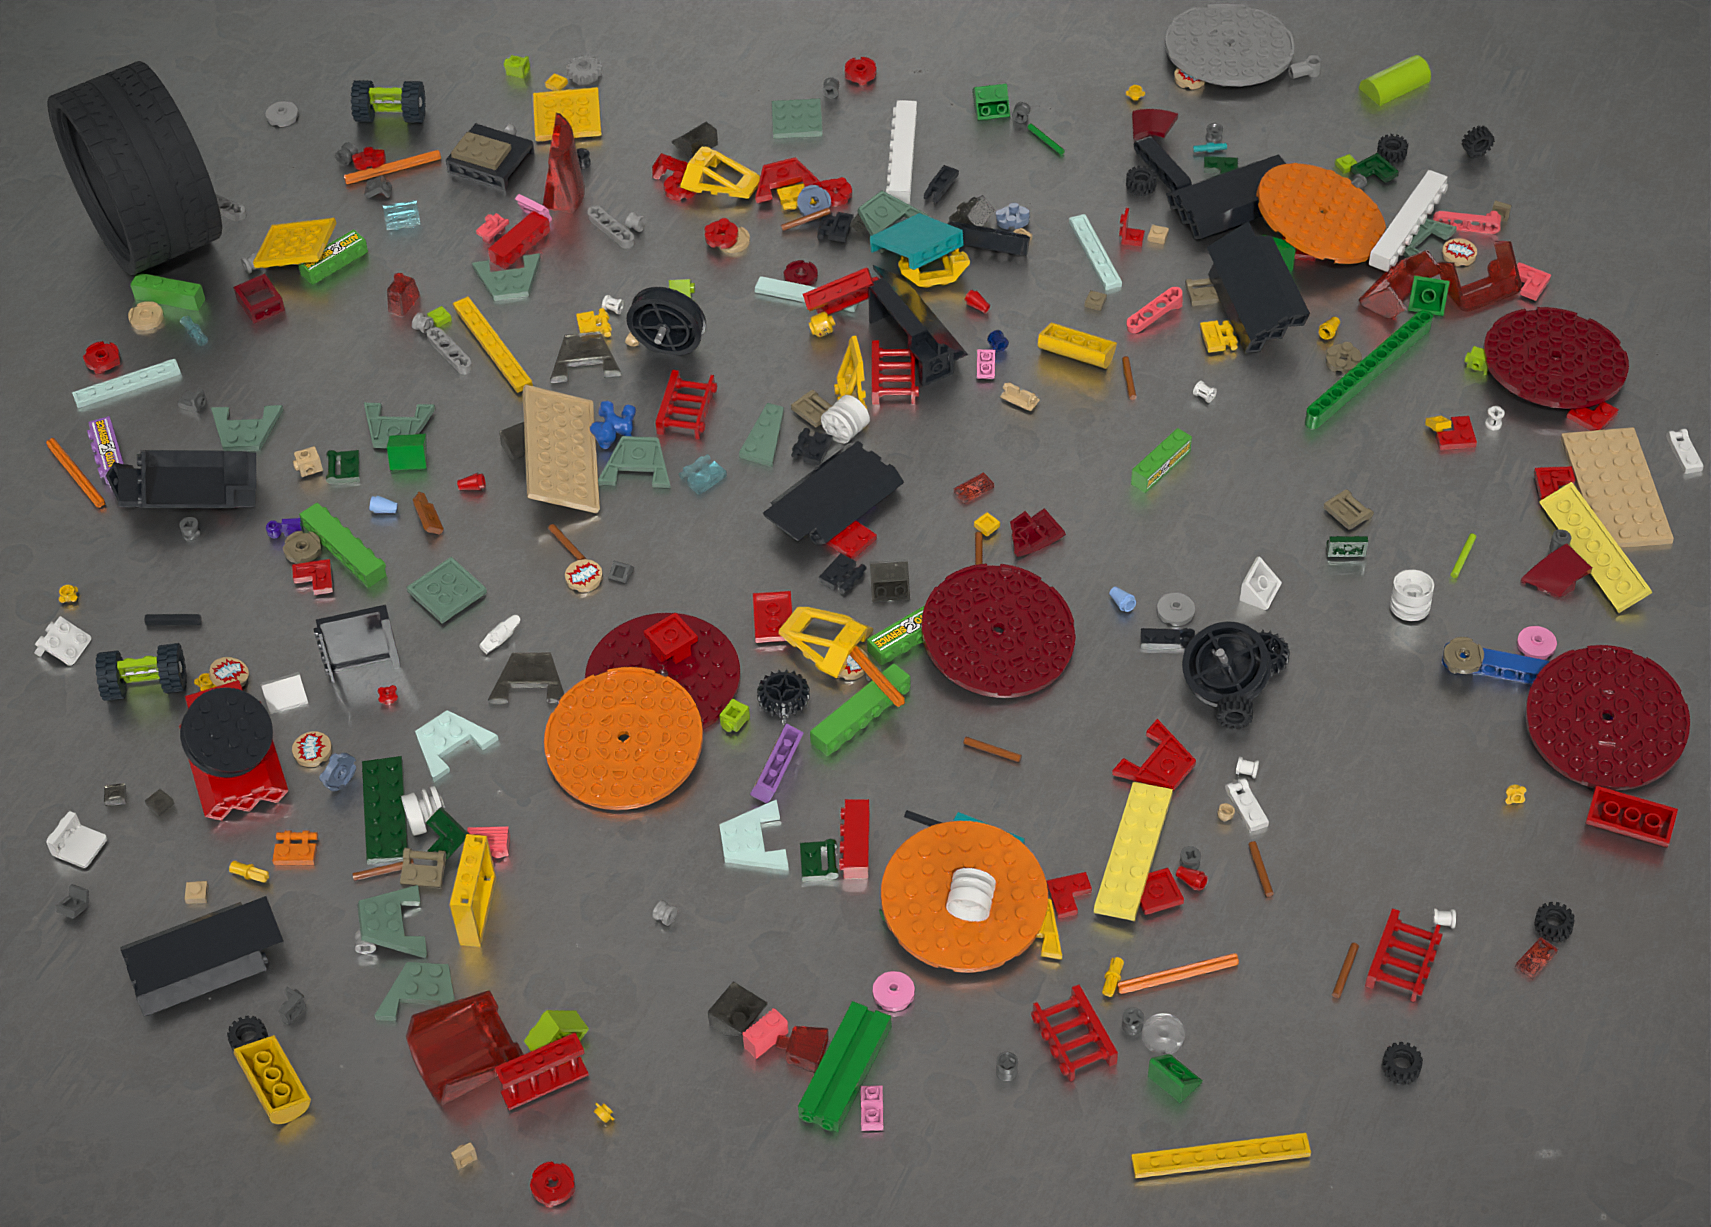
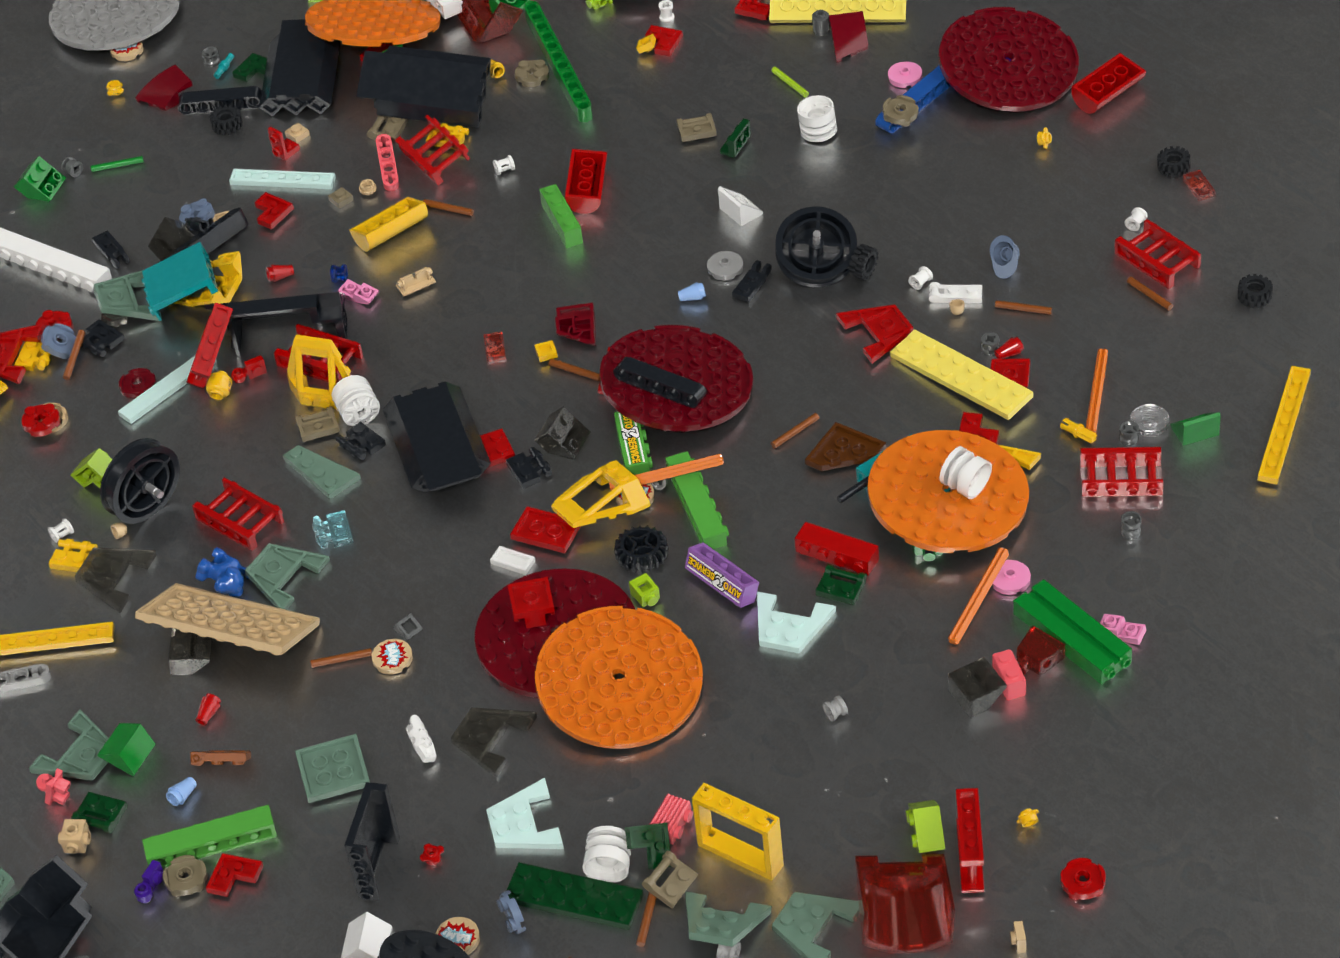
camera: 60 degrees left, 5 degrees down
none -> coral hips [36,768,71,805]
none -> black axle [184,217,210,232]
none -> red plate [231,355,267,383]
none -> red plate [254,192,294,230]
none -> tan plate [359,179,377,195]
none -> red fence [395,115,470,186]
none -> white tile [490,546,535,575]
none -> red brick [565,149,607,214]
none -> black beam [613,357,707,408]
none -> reddish brown plate [805,422,886,471]
none -> orange axle [948,547,1009,645]
none -> sand blue piece [990,235,1020,279]

